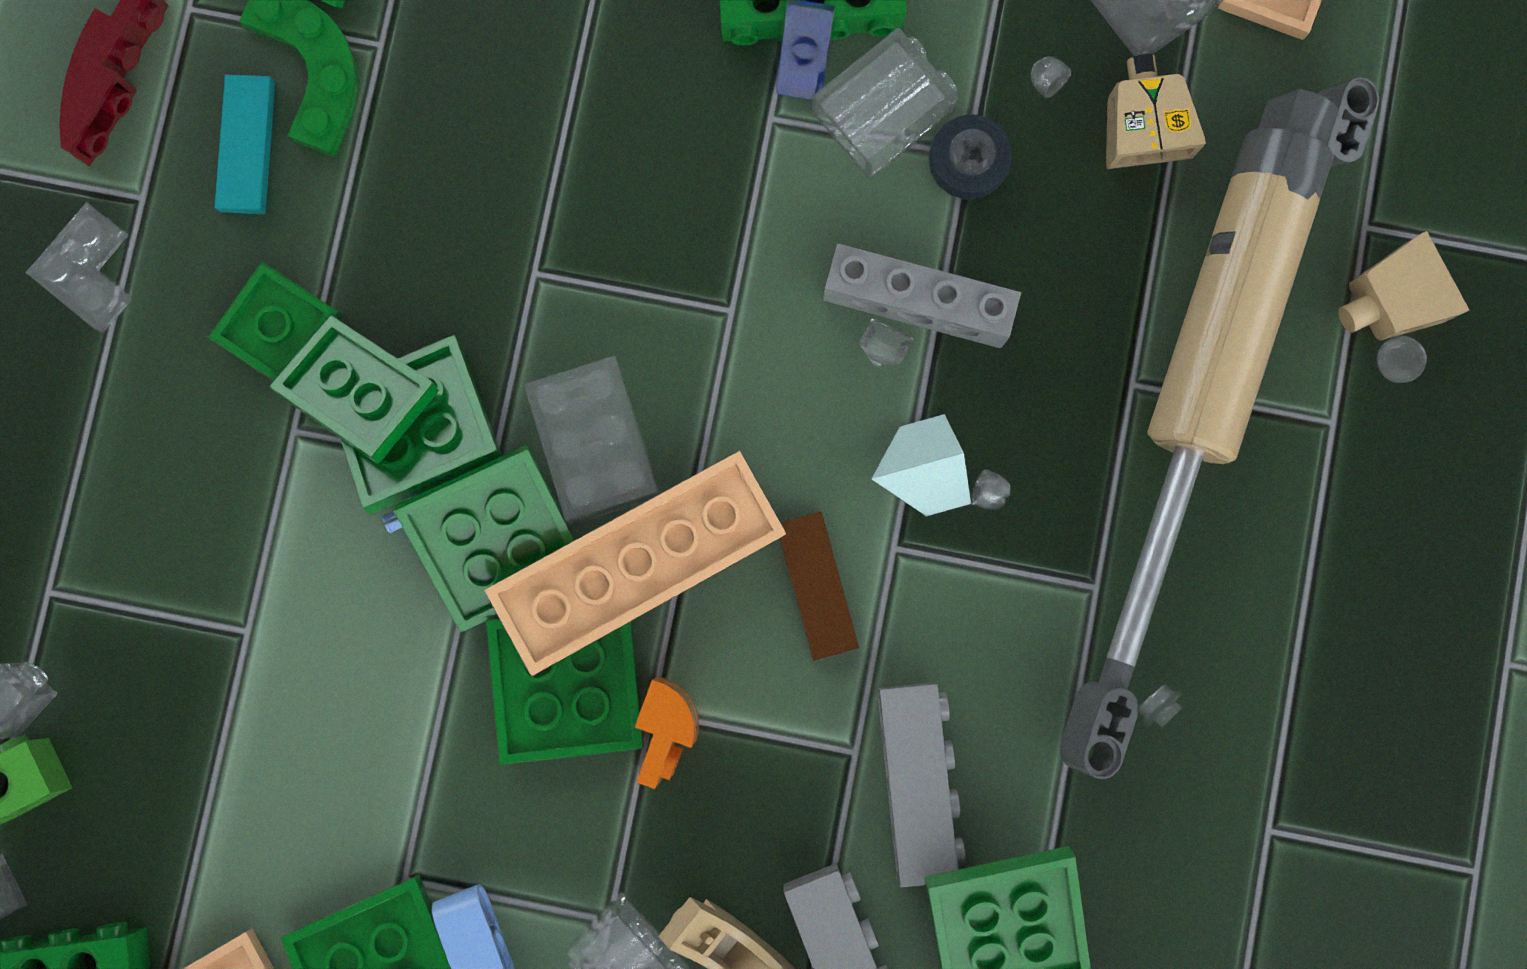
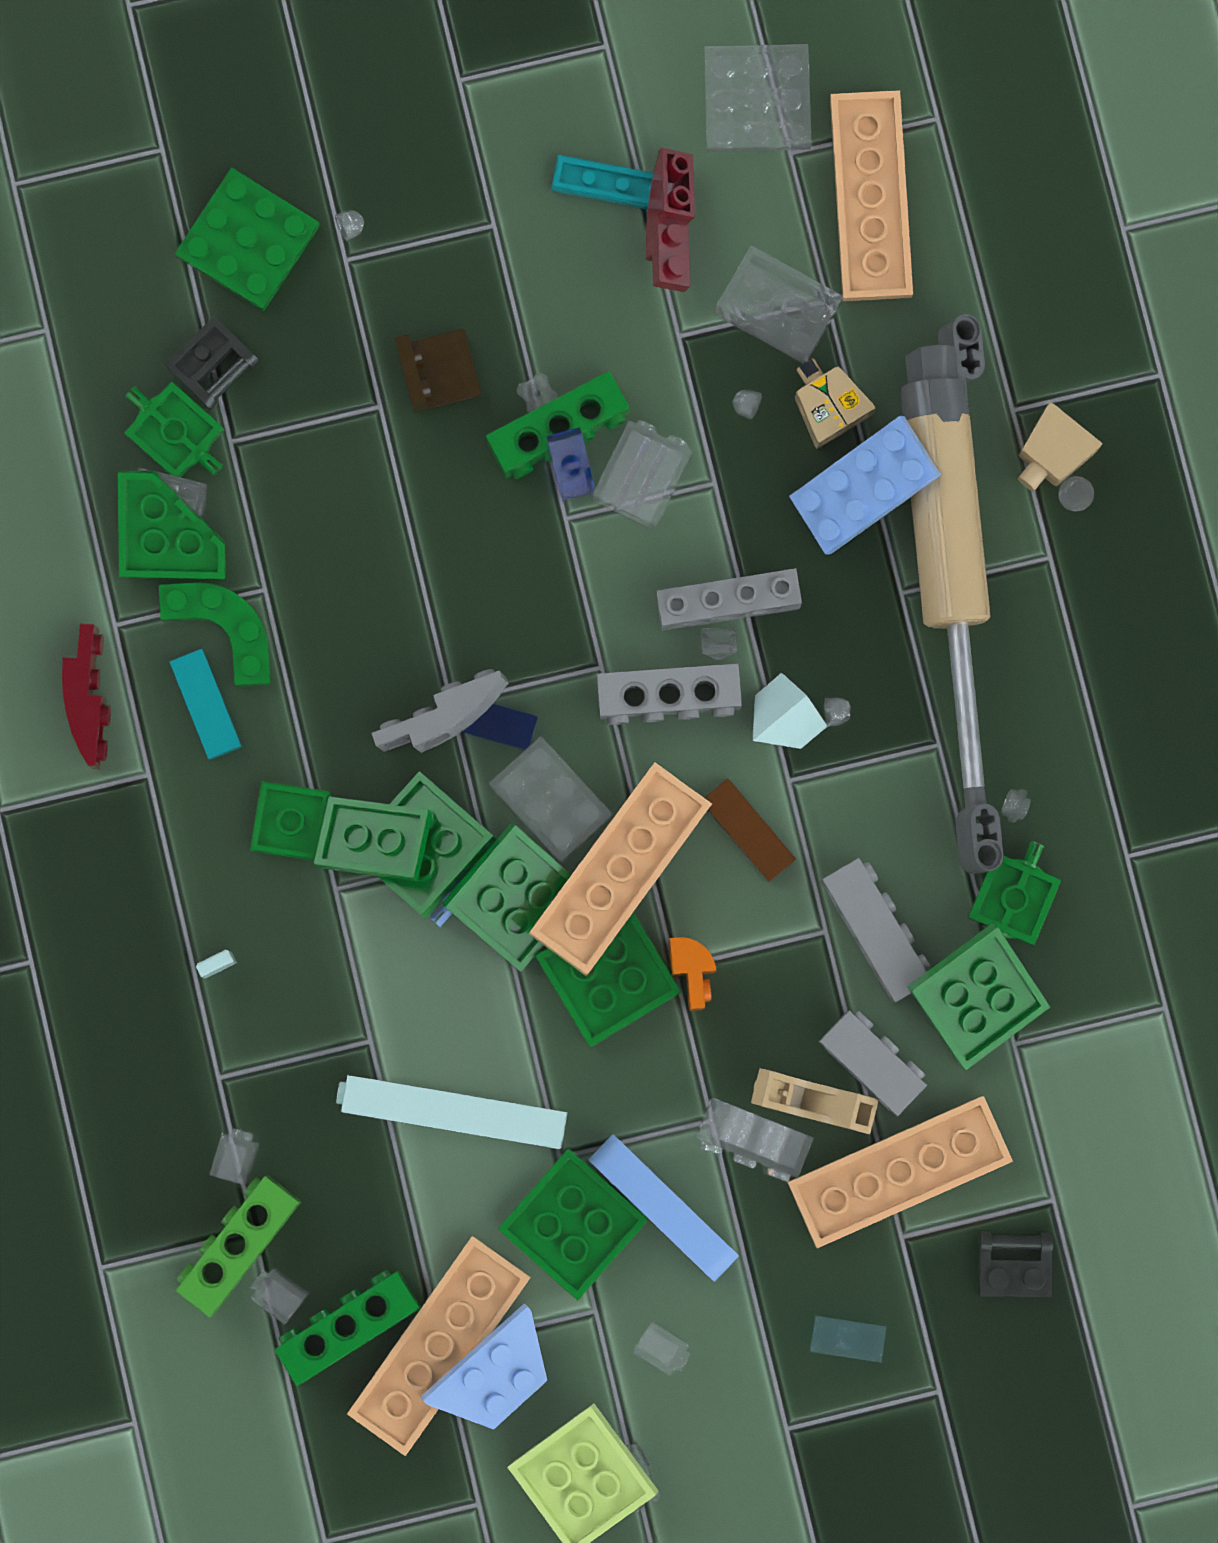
camera: 30 degrees left, 0 degrees up
clear plate [26,202,133,333] -> none
black wheel [928,114,1013,200] -> none
none -> light aqua tile [196,950,237,978]
none -> light aqua window [336,1075,568,1149]
none -> light grey slope [372,669,508,753]
none -> clear blue plate [461,704,538,751]
none -> light grey brick [597,664,742,725]
none -> light blue plate [789,416,941,554]
none -> green plate [968,841,1061,946]

